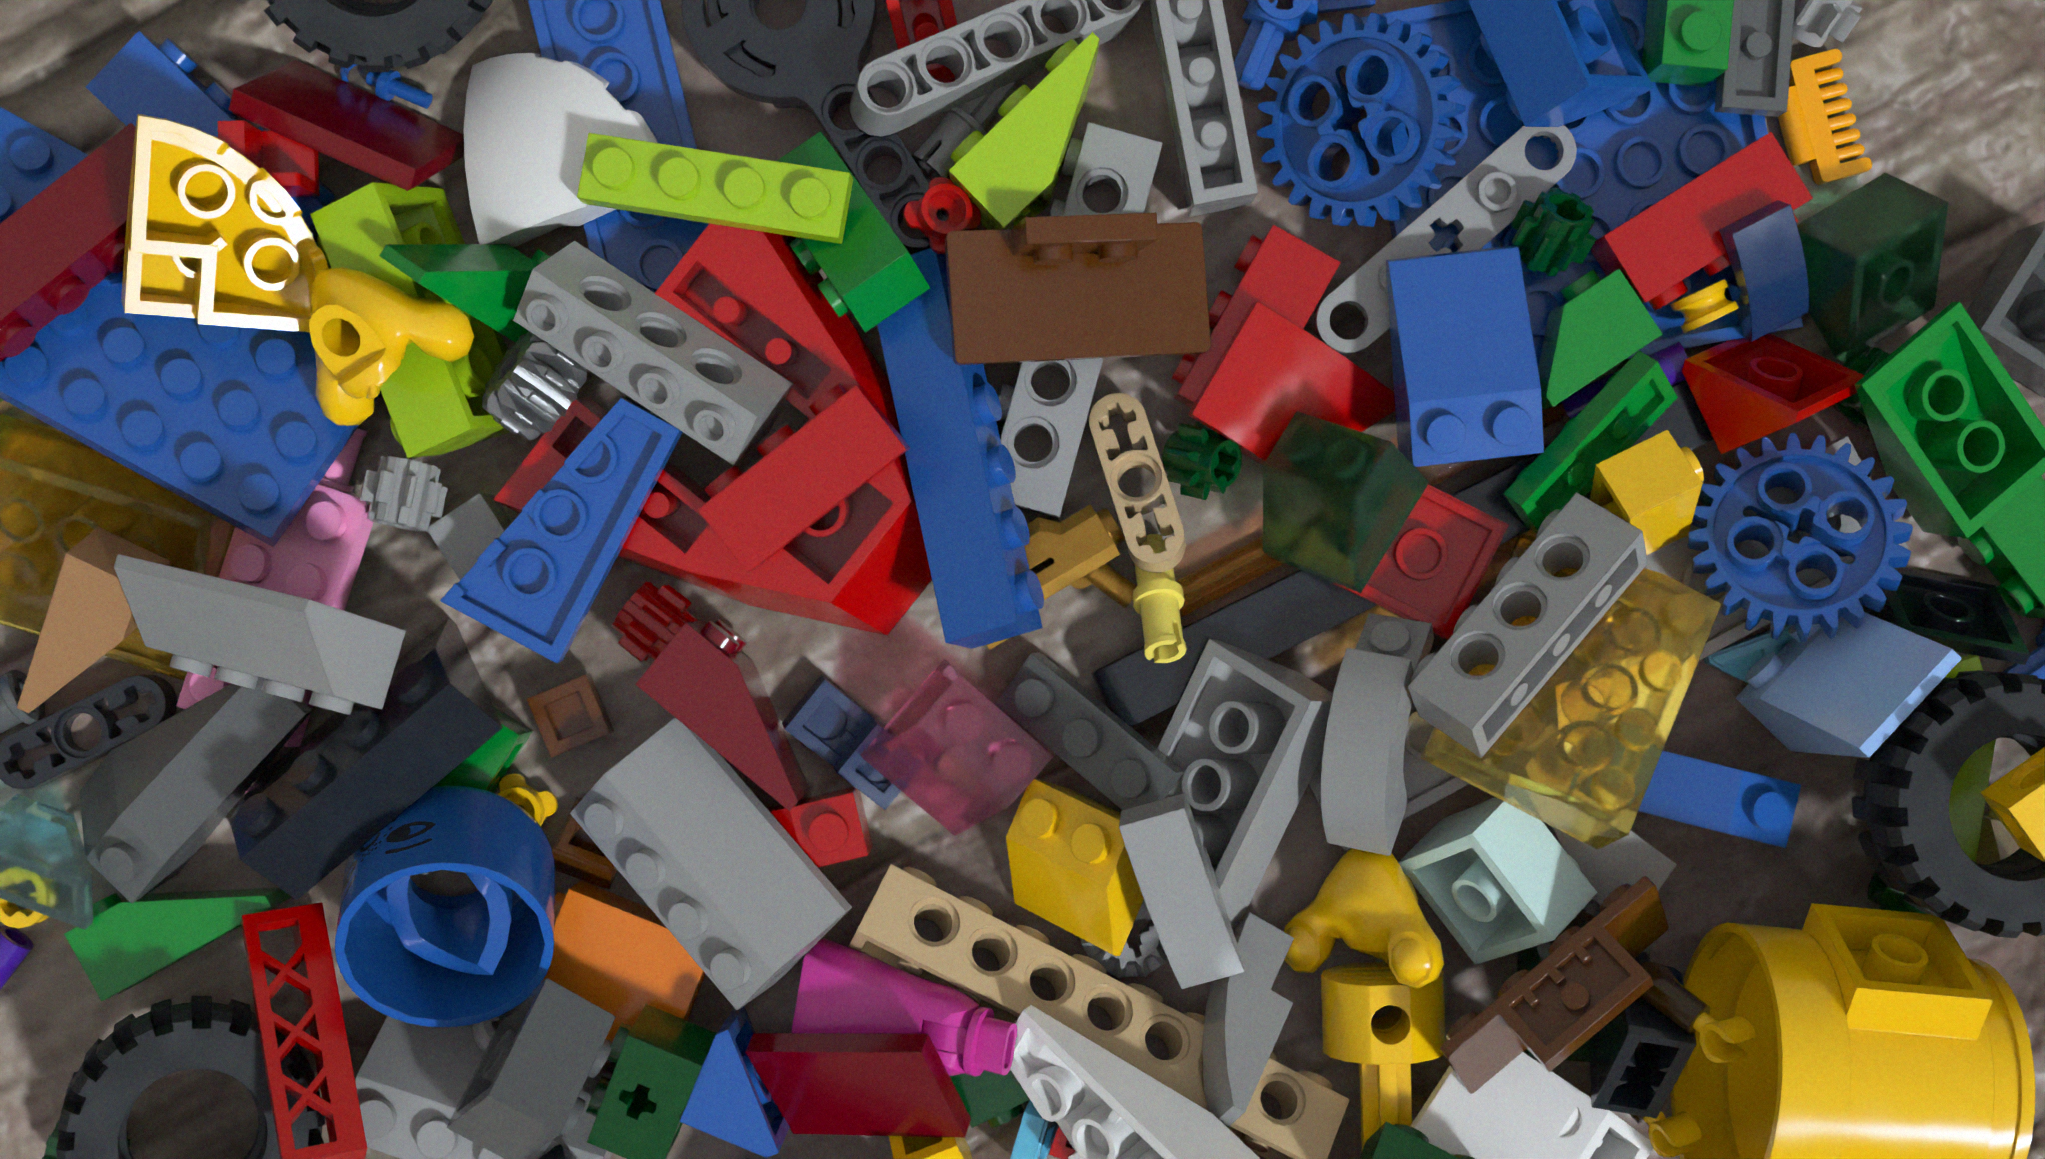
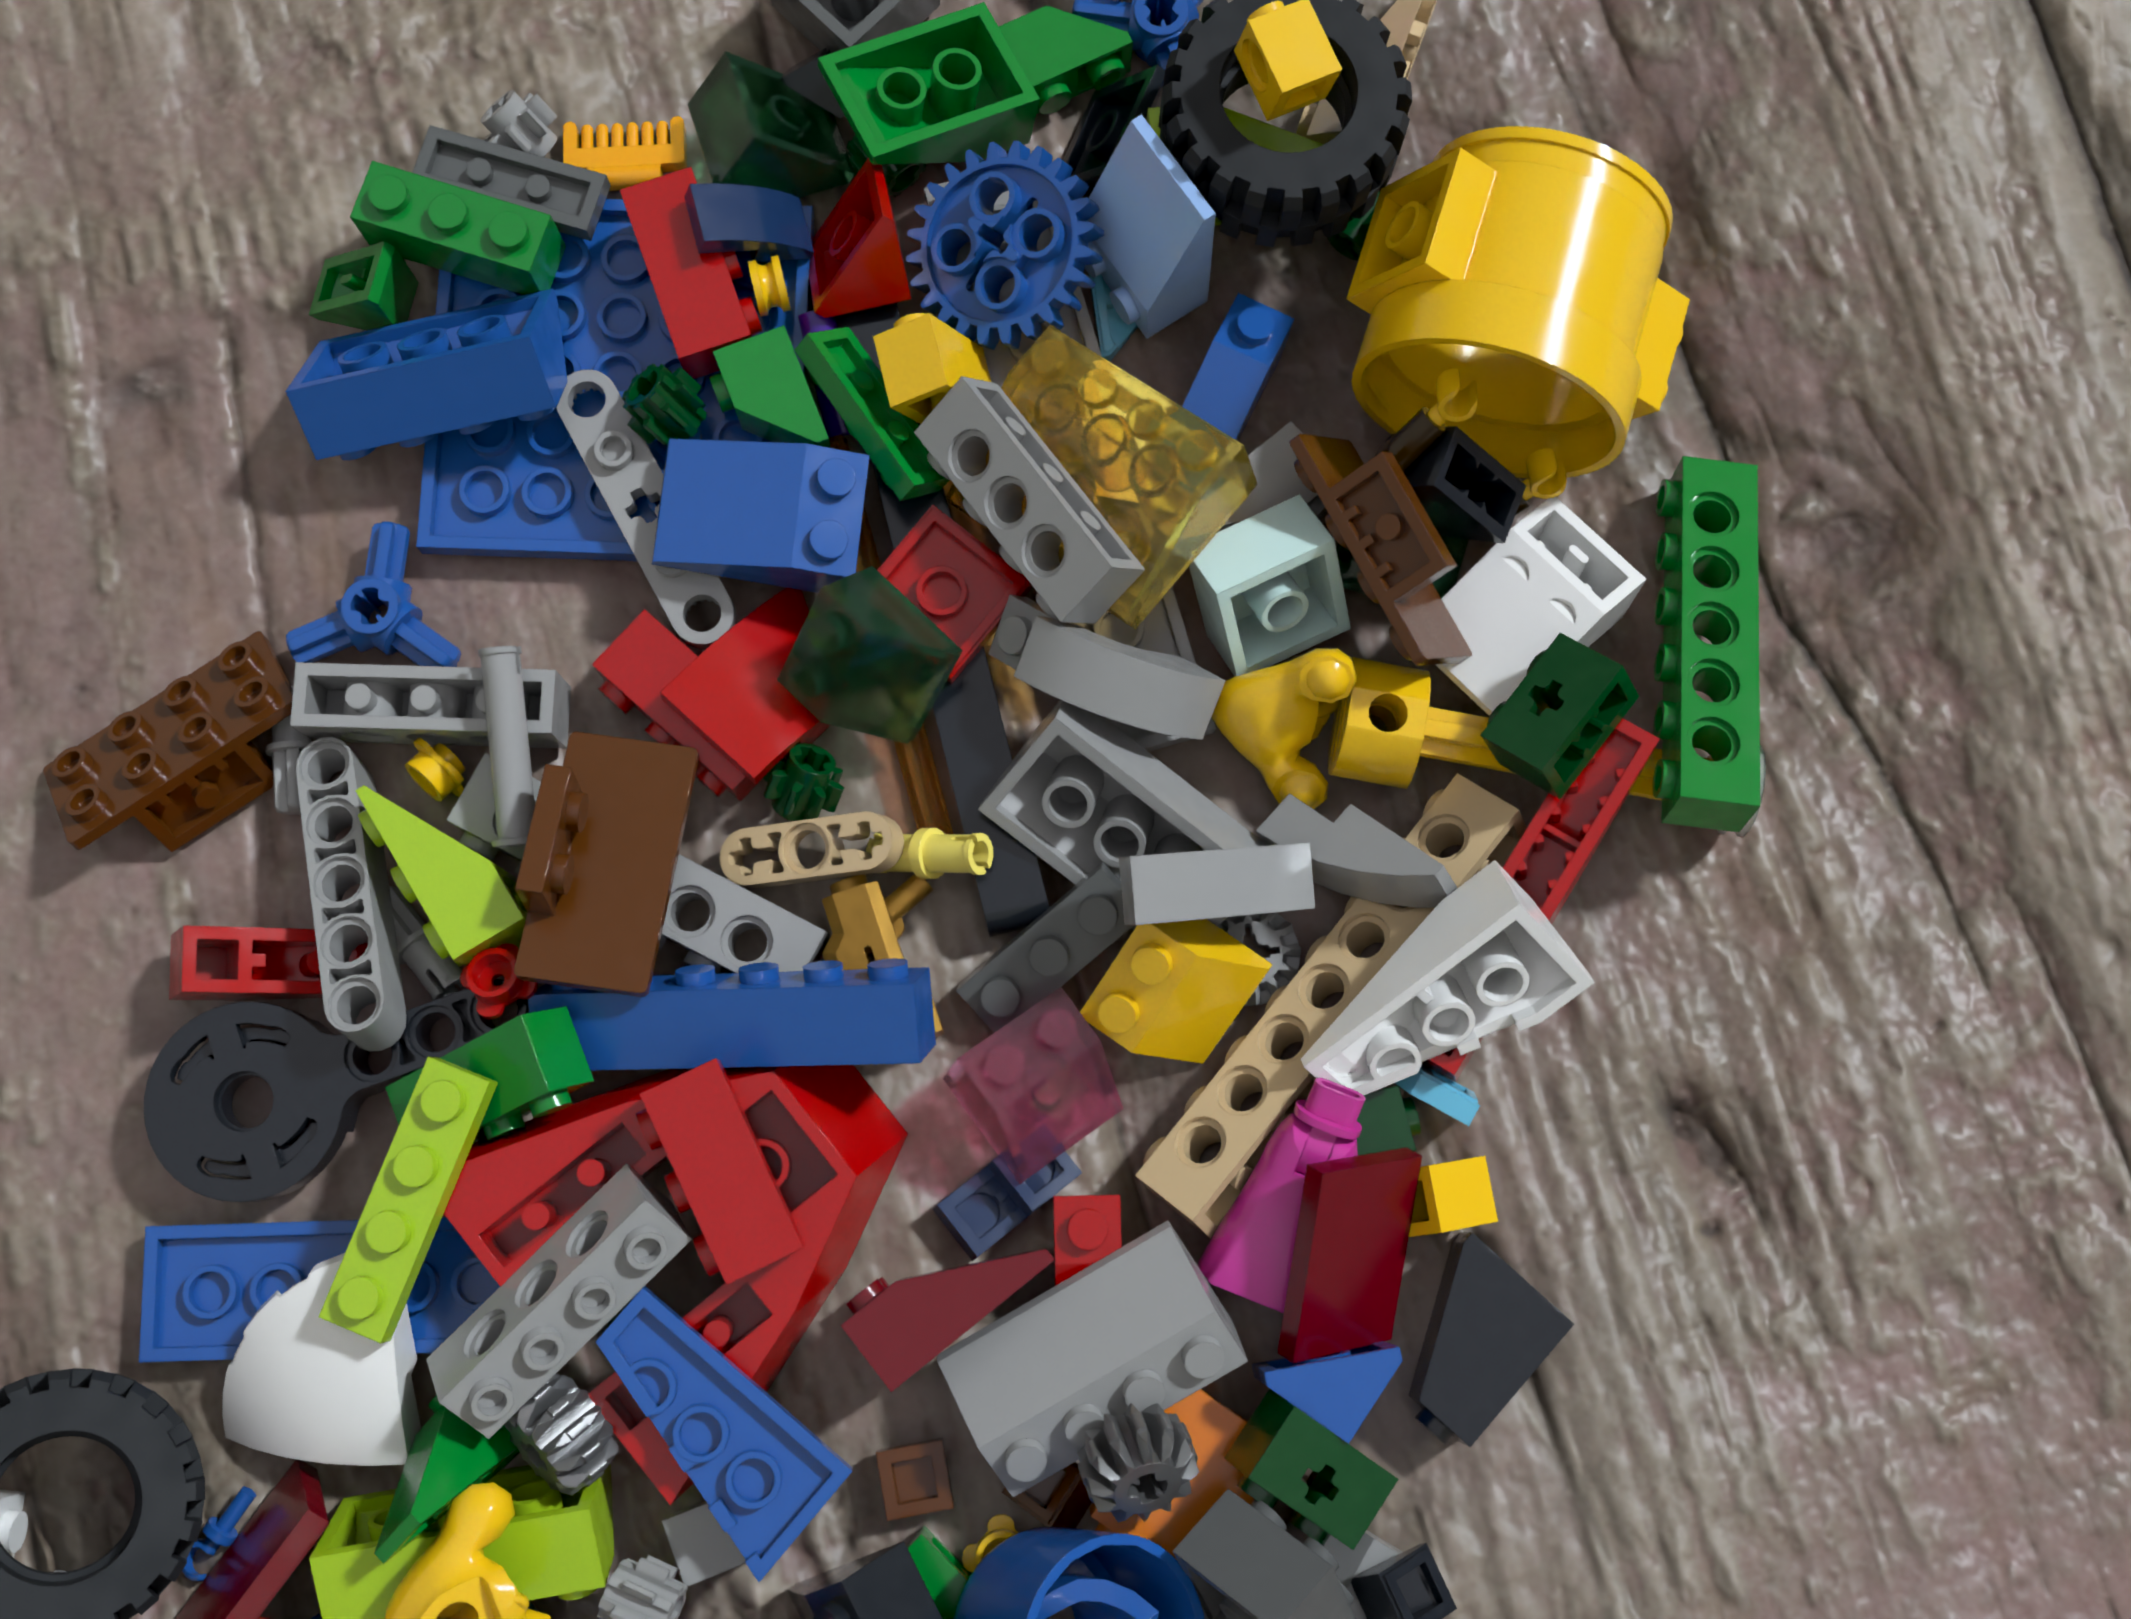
camera: 85 degrees left, 10 degrees down
red gear [611,582,698,662] -> none
blue gear [1257,12,1466,227] -> none
none -> yellow plate [405,737,465,802]
none -> light grey pin [478,646,535,847]
none -> black slope [780,48,845,119]
none -> flat silver gear [1077,1403,1199,1522]

